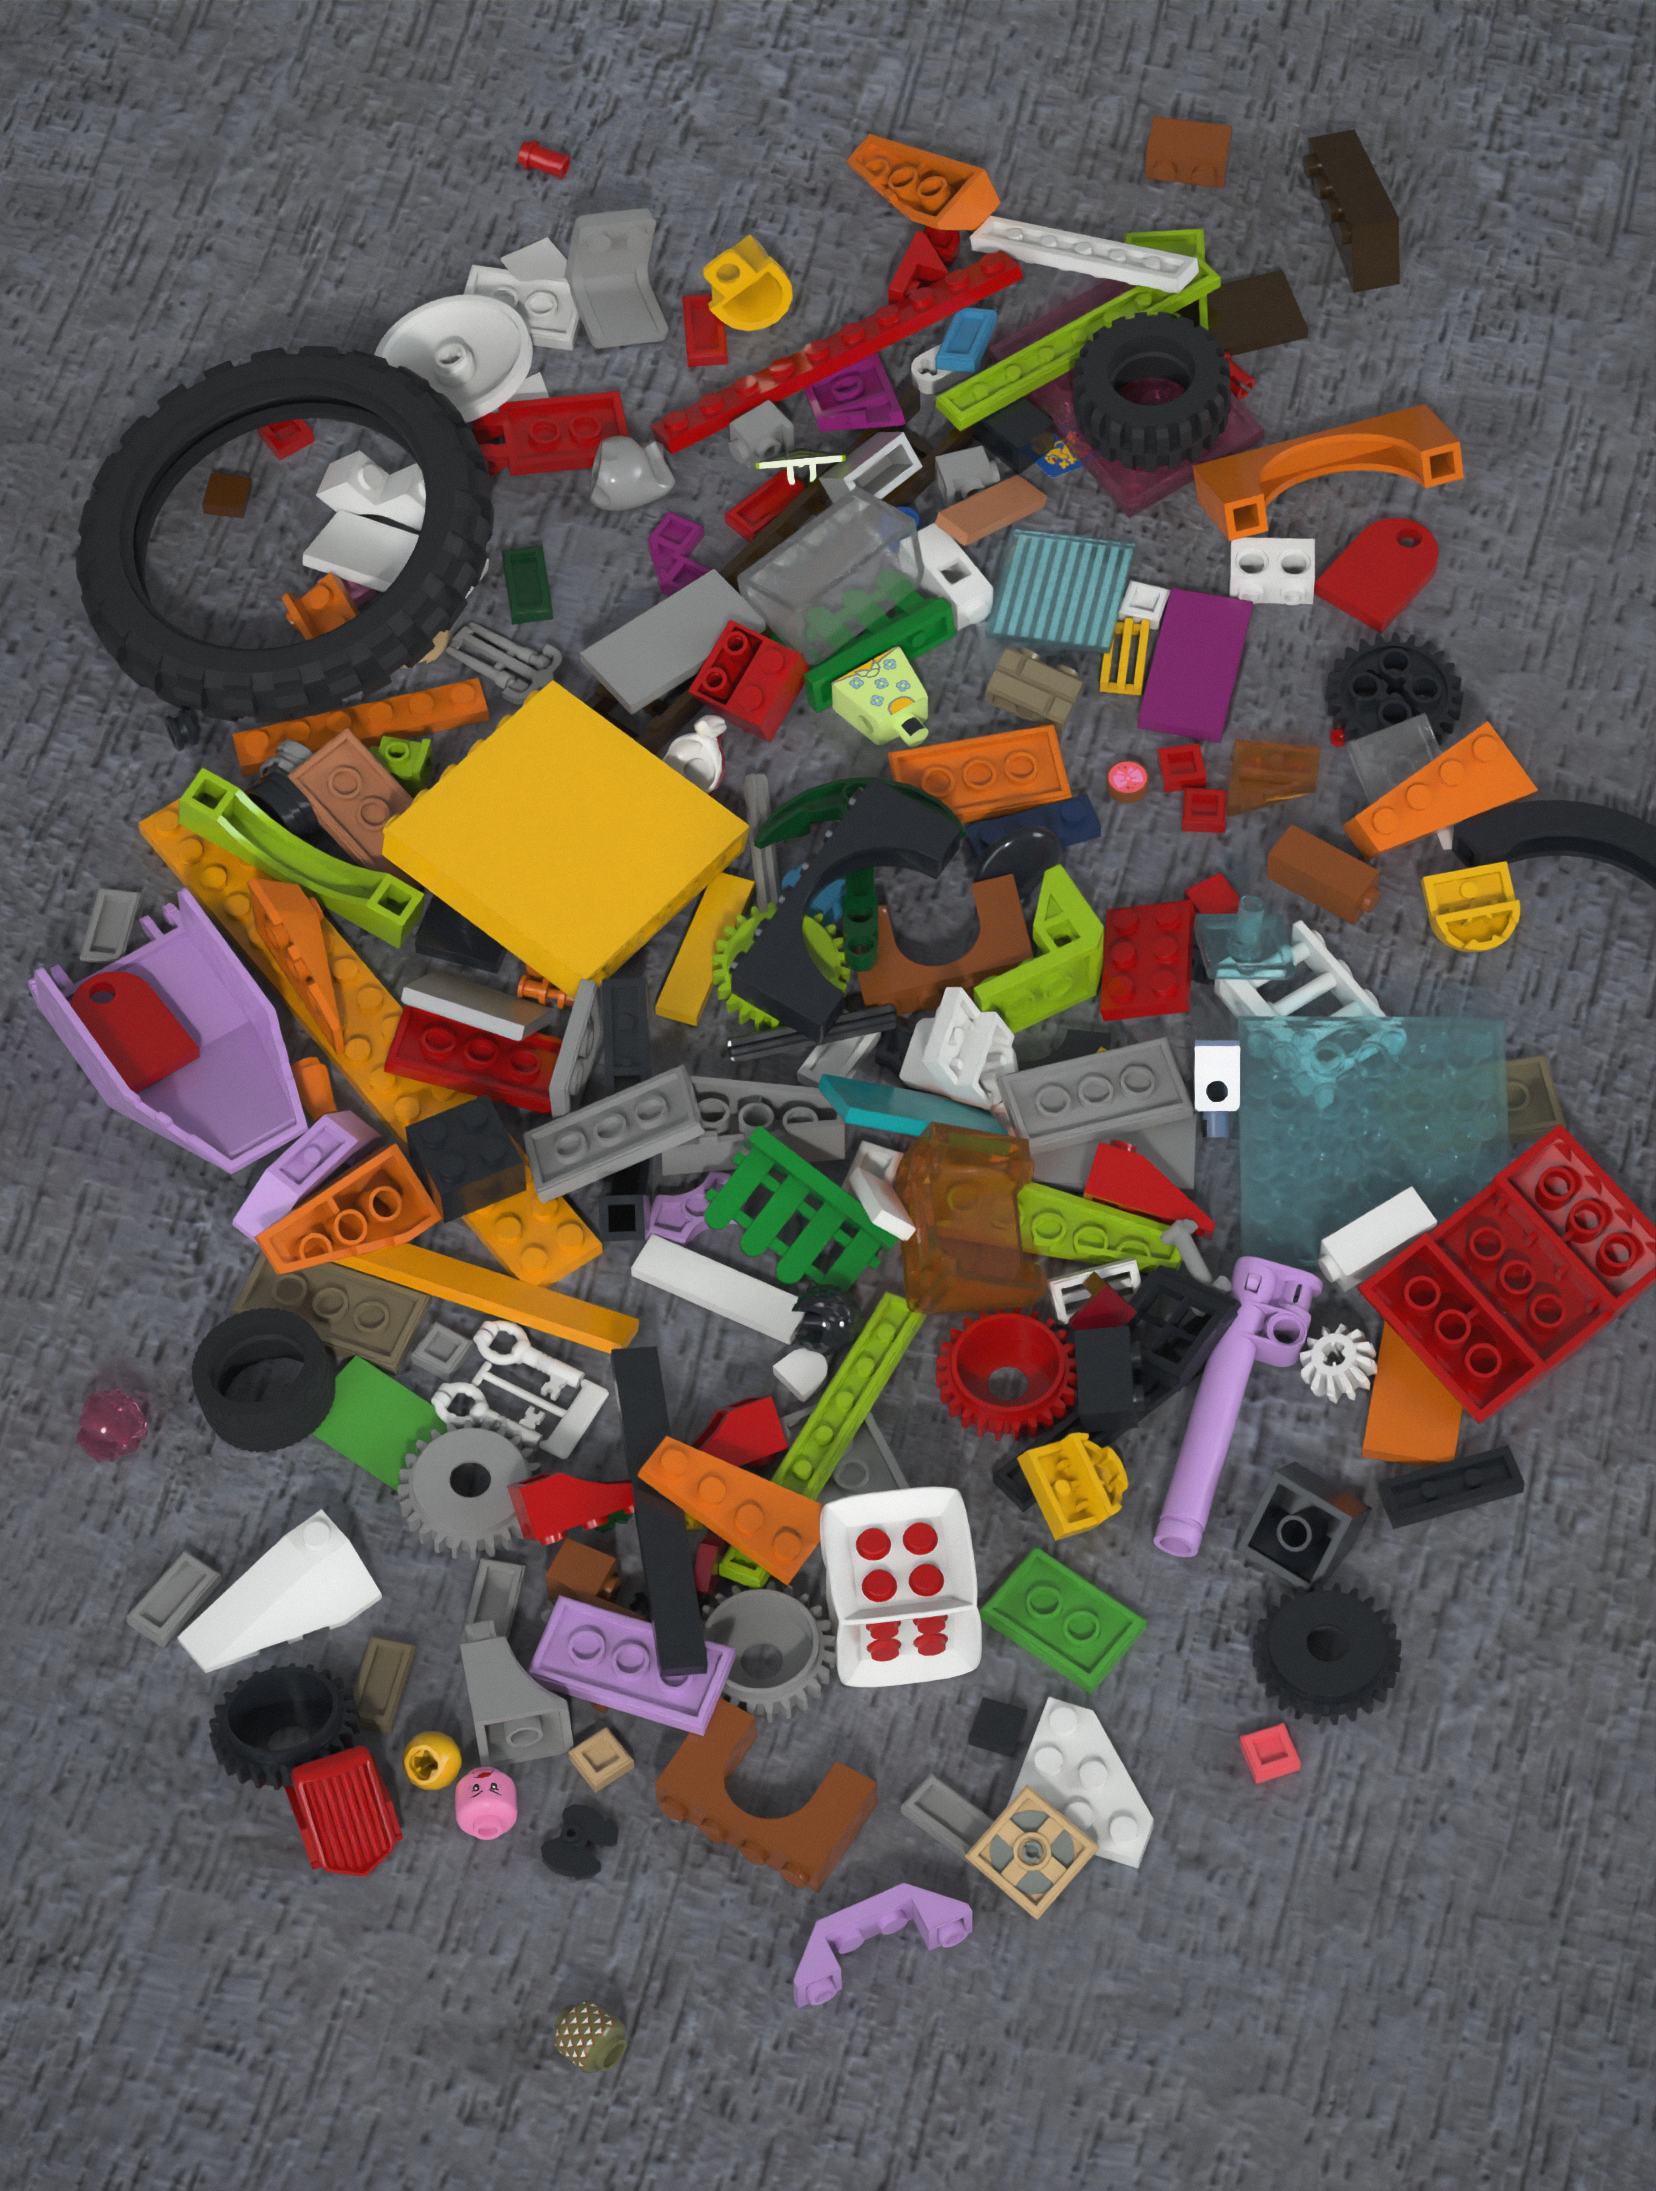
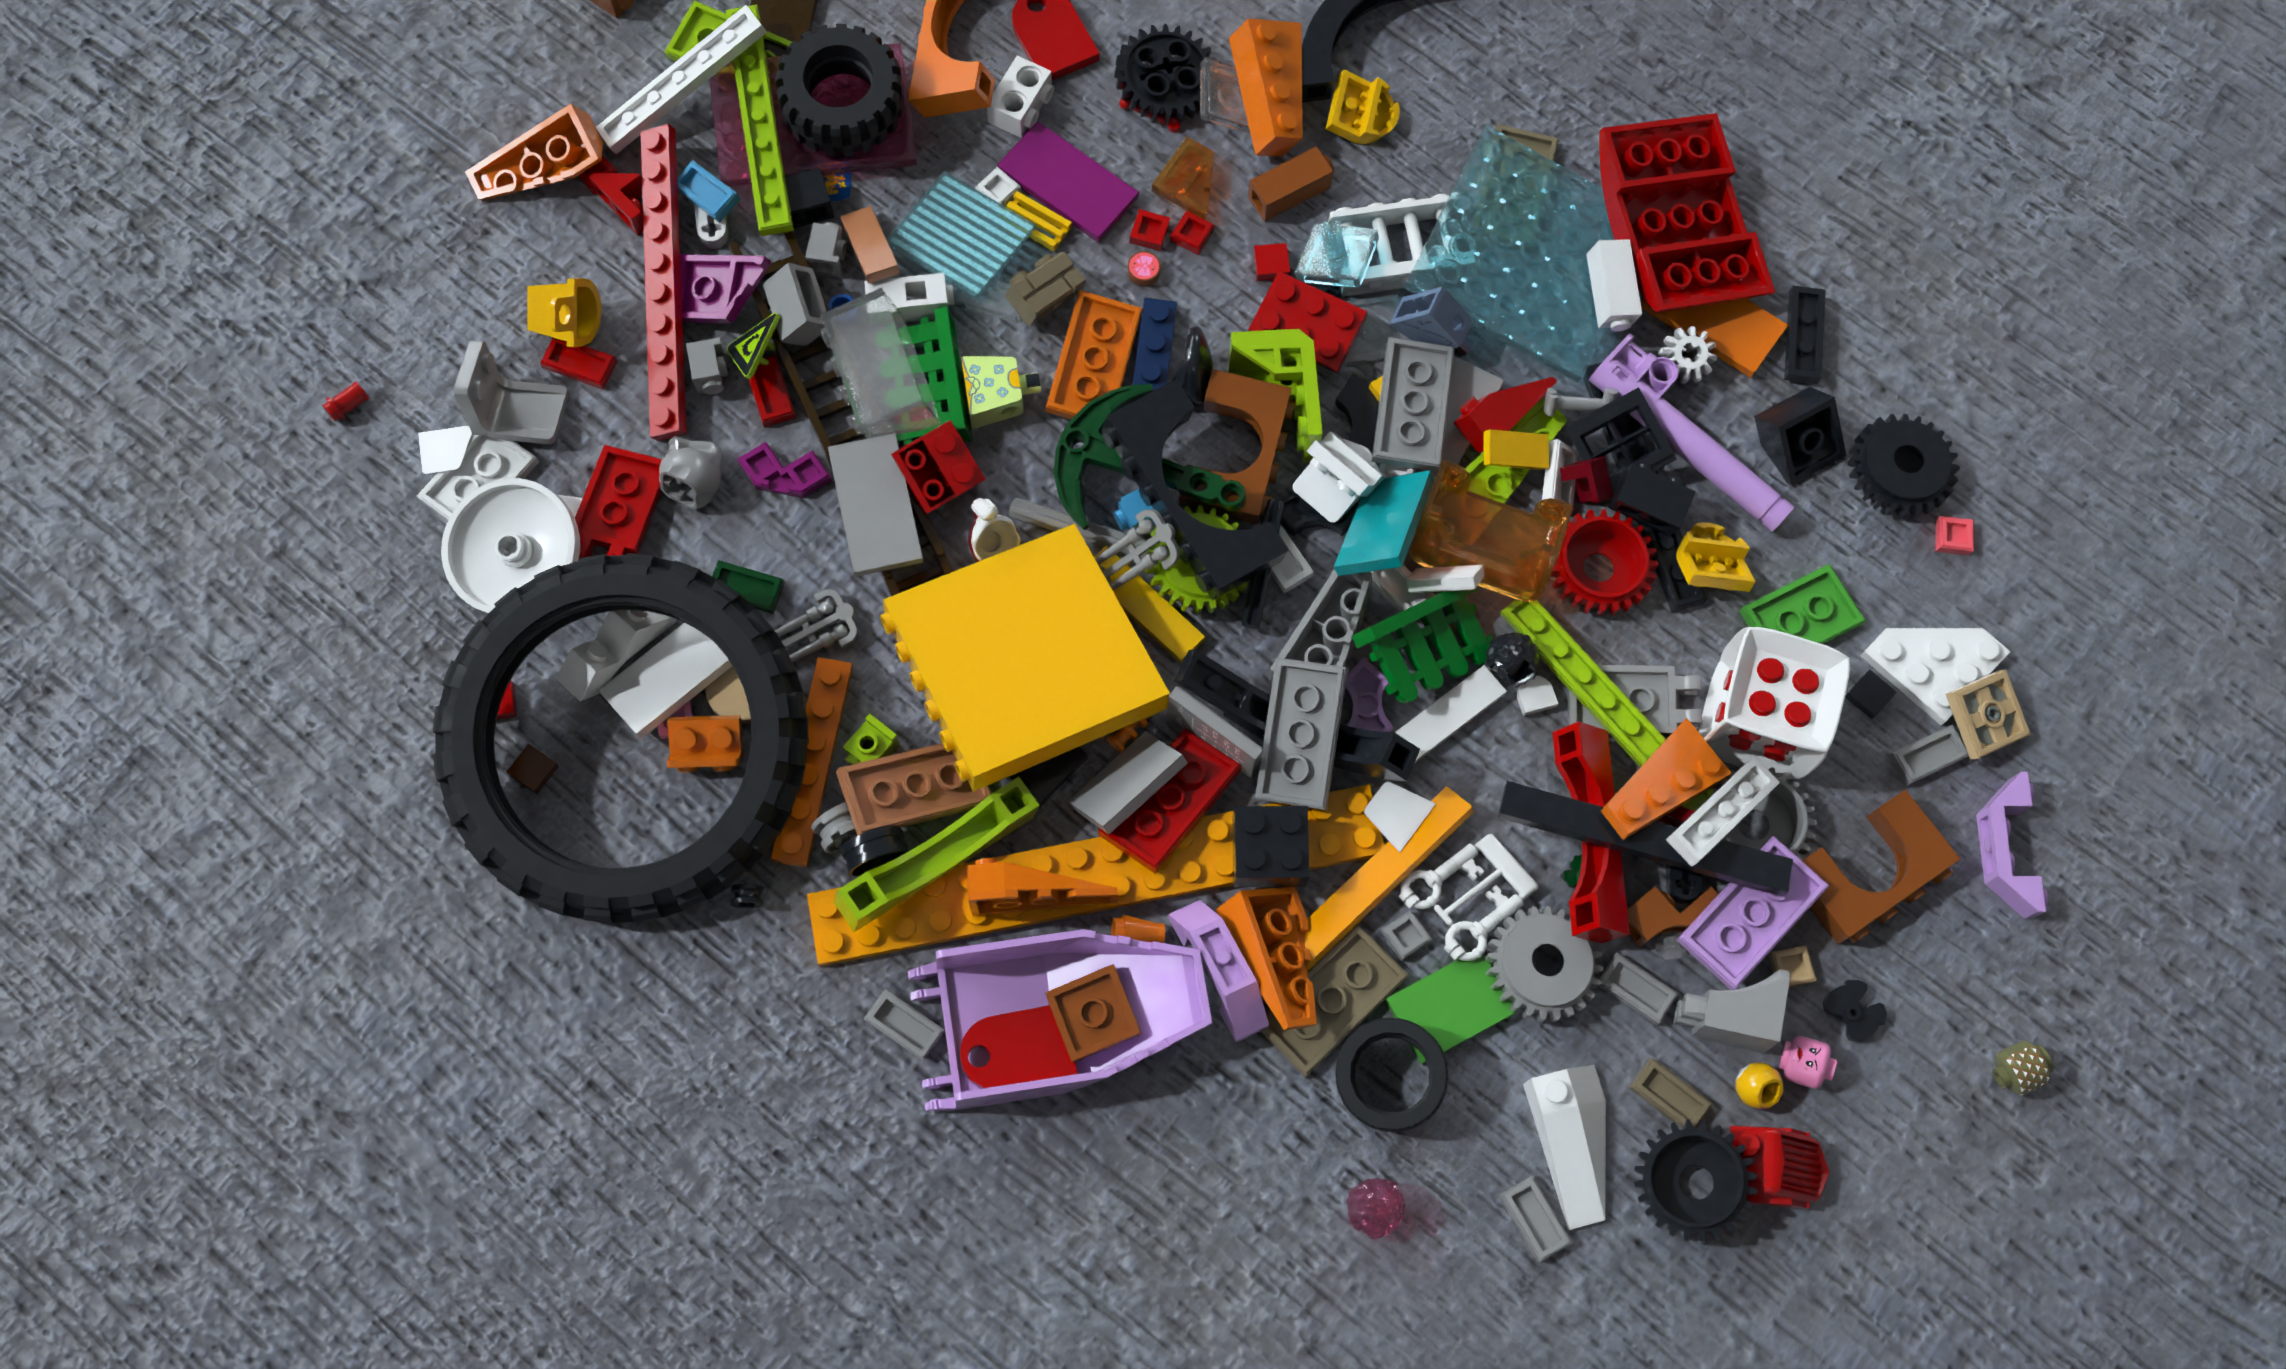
camera: 70 degrees left, 15 degrees up
none -> dark orange tile [1045,964,1142,1063]
none -> light grey piece [1095,509,1180,591]
none -> white sticker [1364,781,1436,853]
none -> yellow tile [1484,430,1549,470]
none -> white plate [1666,756,1780,867]

